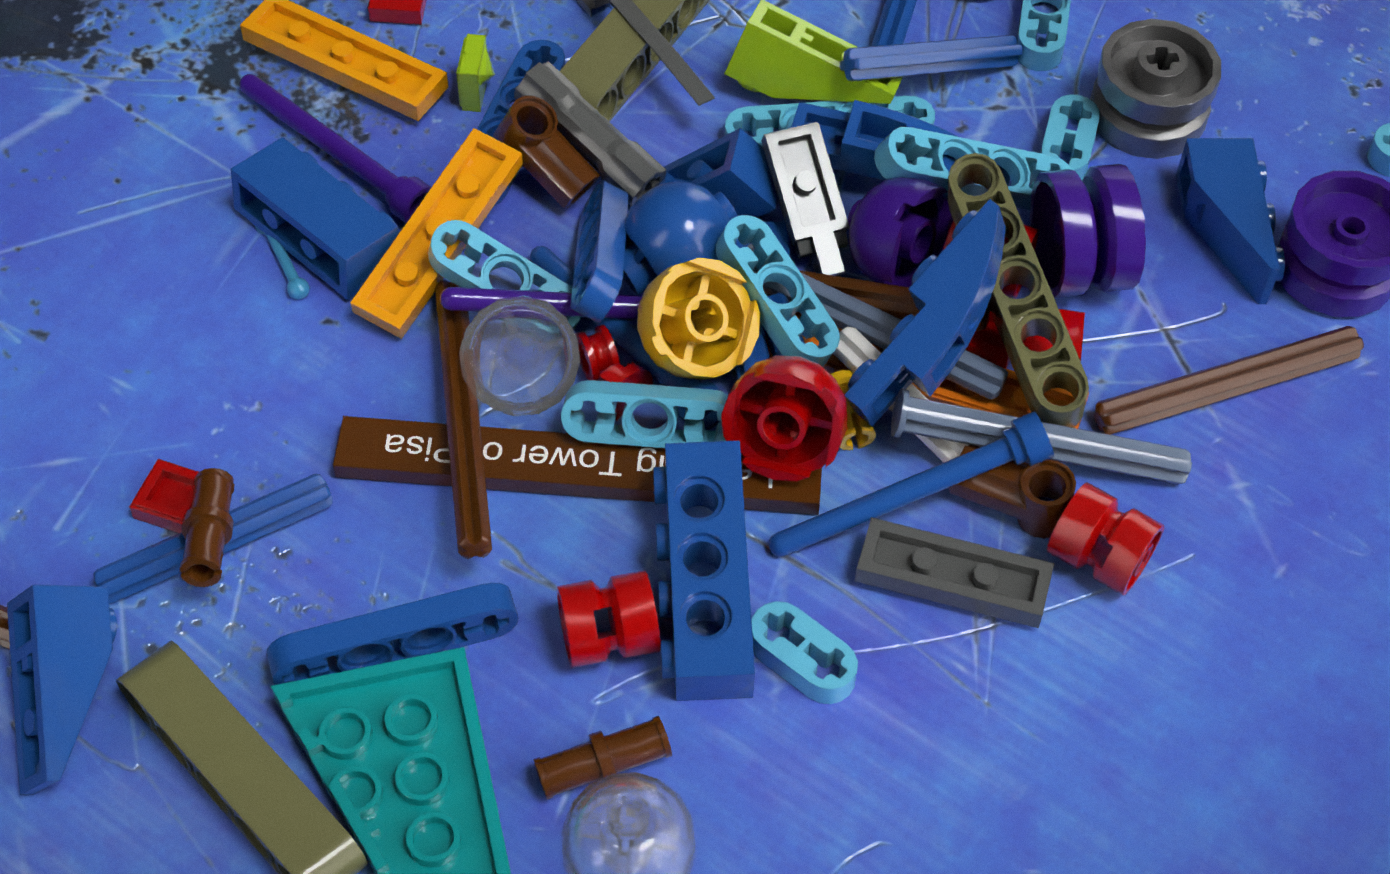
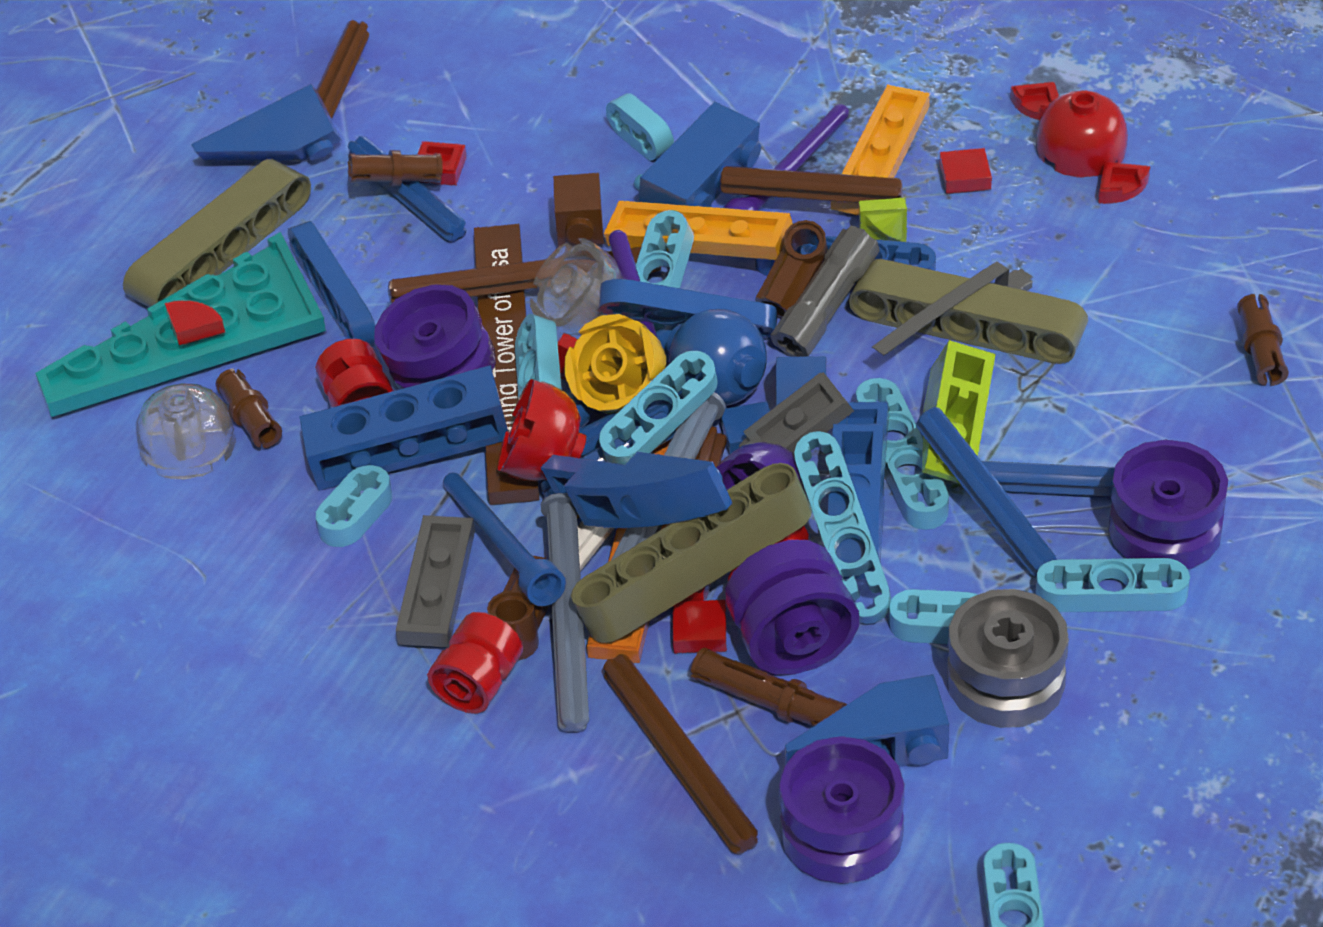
camera: 85 degrees right, 10 degrees down
none -> red tile [165,301,225,345]
none -> dark purple wheel [375,284,496,390]
none -> reddish brown brick [553,173,604,247]
none -> medium azure beam [606,93,674,160]
none -> reddish brown pin [691,647,847,727]
none -> reddish brown axle [720,166,903,203]

